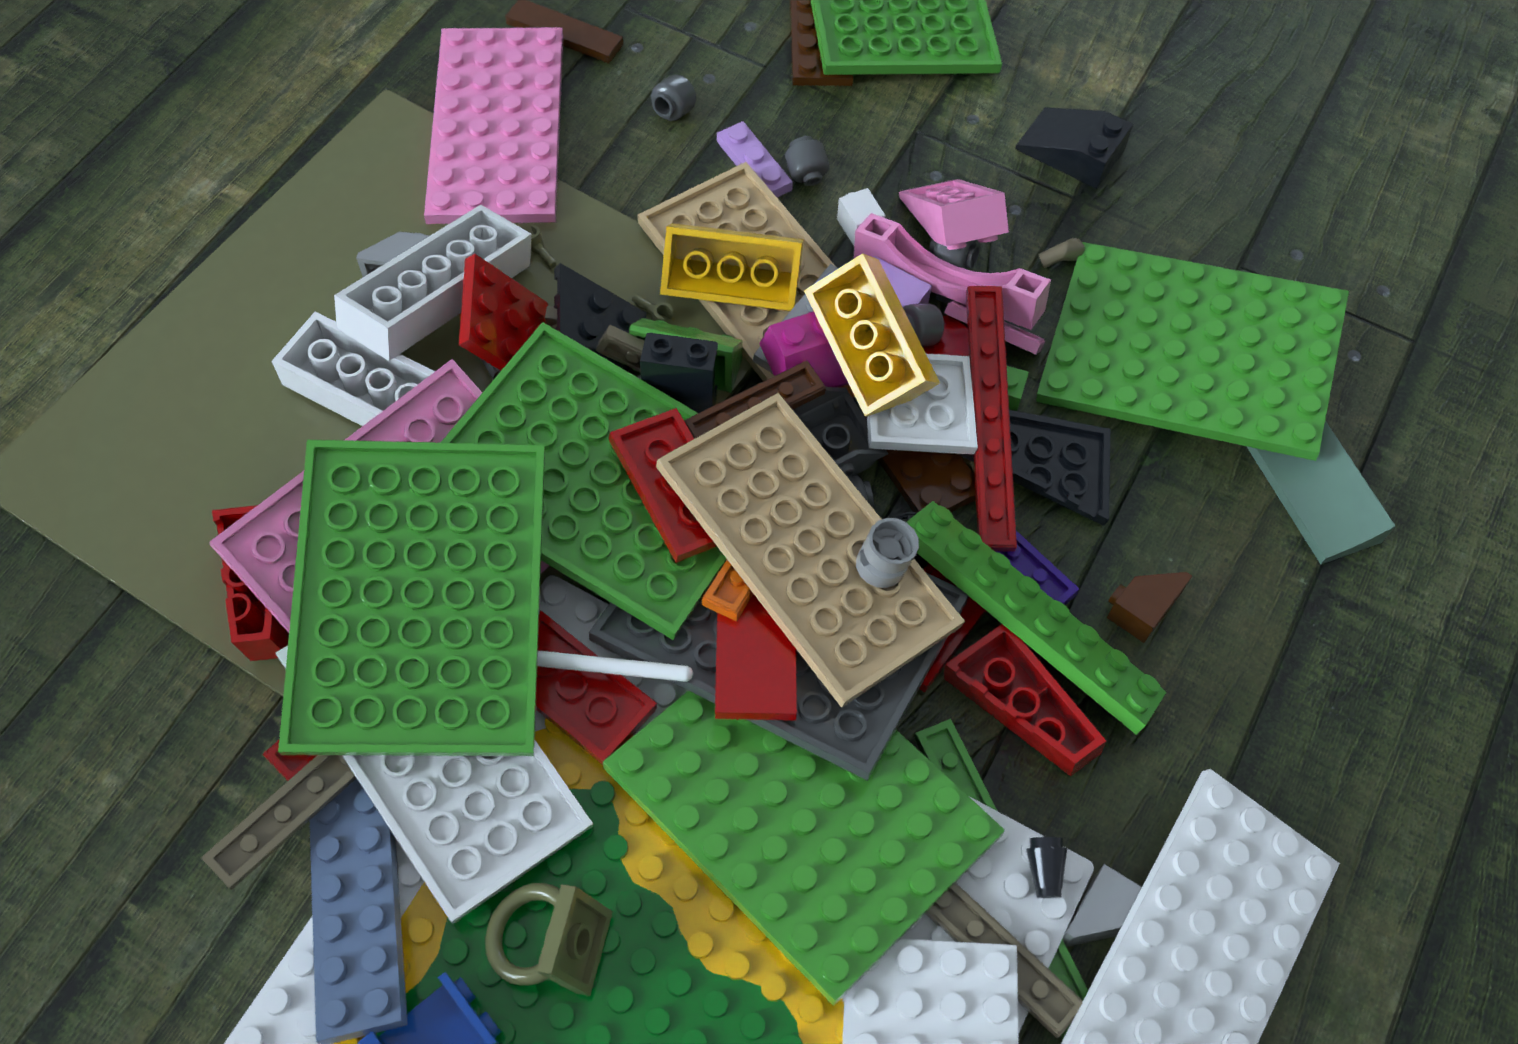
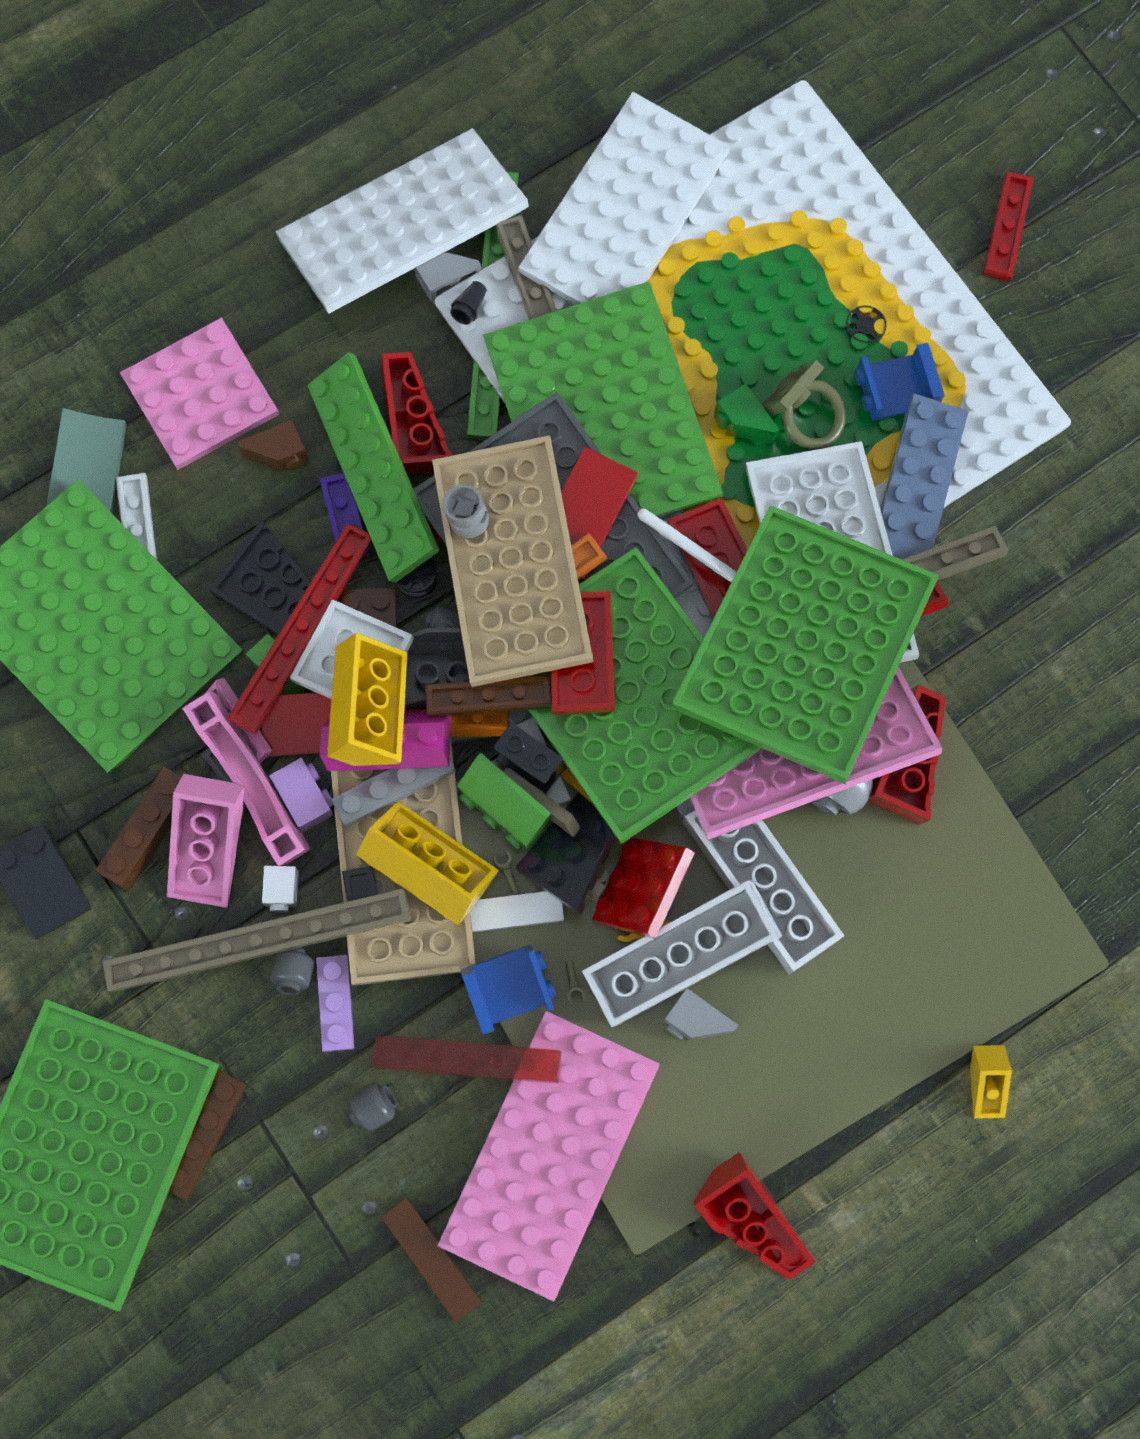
camera: 155 degrees left, 15 degrees up
dark grey head [903,303,945,348] -> none
dark tan arm [1039,238,1085,268] -> none
none -> reddish brown brick [95,767,182,892]
none -> dark tan plate [102,888,411,993]
none -> white tile [116,473,157,559]
none -> bright pink plate [120,318,279,470]
none -> black tile [342,866,378,902]
none -> clear red tile [372,1035,562,1084]
none -> blue panel [460,944,556,1035]
none -> white tile [470,891,564,933]
none -> red wedge [693,1152,816,1280]
none -> green slope [714,384,780,444]
none -> yellow slope [970,1045,1012,1119]

